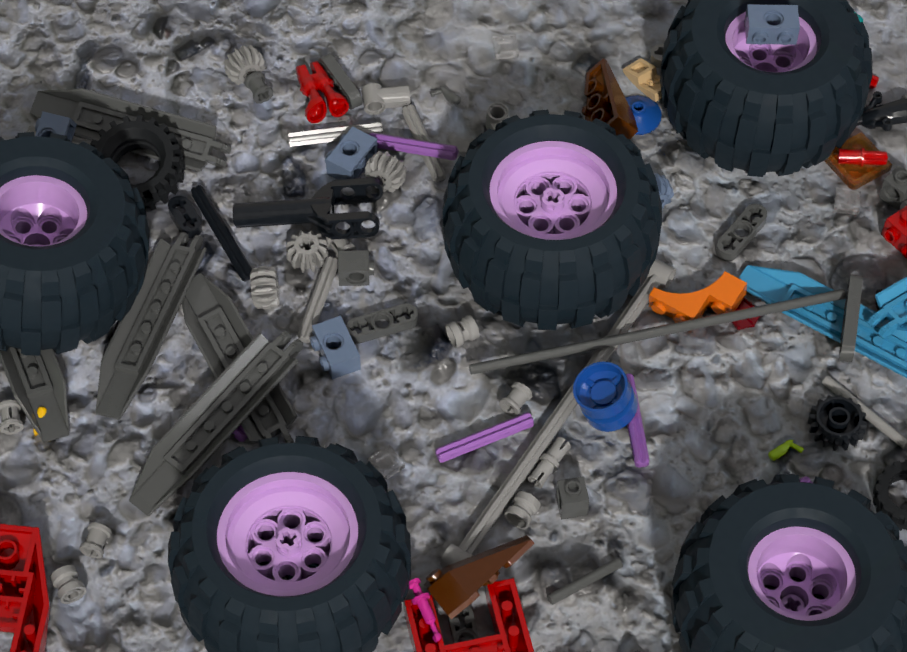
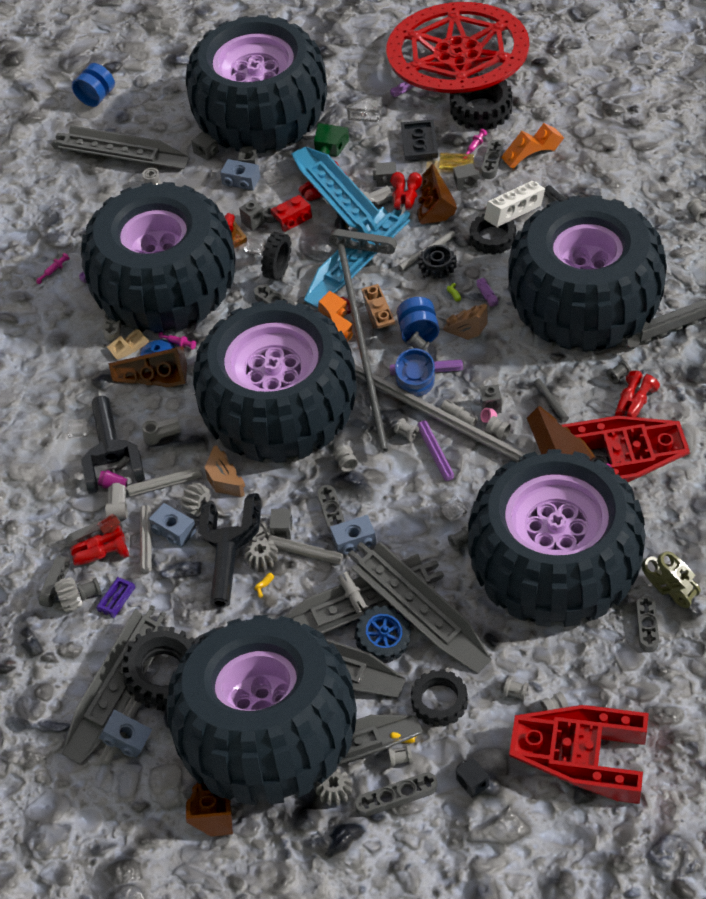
camera: 80 degrees left, 5 degrees down
black axle [191,185,252,282] -> none
light grey gear [250,266,280,310] -> none
medium lavender axle [369,132,459,160] -> none
sand blue brick [744,4,800,45] -> none
none -> dark grey beam [39,555,70,607]
none -> black piece [81,395,145,494]
none -> dark purple tile [96,577,136,618]
none -> clear red plate [97,514,121,534]
none -> magenta cone [98,470,128,489]
none -> dark pink piece [158,332,196,350]
none -> medium nougat slope [205,445,245,497]
none -> yellow piece [254,573,274,598]
none -> black tyre [261,232,292,280]
none -> light grey pin [337,572,368,614]
none -> black wheel [354,606,411,662]
none -> medium nougat slope [361,284,395,329]
none -> blue wheel [396,297,440,343]
none -> dark grey bush [406,331,430,351]
none -> black tyre [411,669,468,727]
none -> medium nougat slope [443,303,488,340]
none -> bright pink hinge [480,408,497,423]

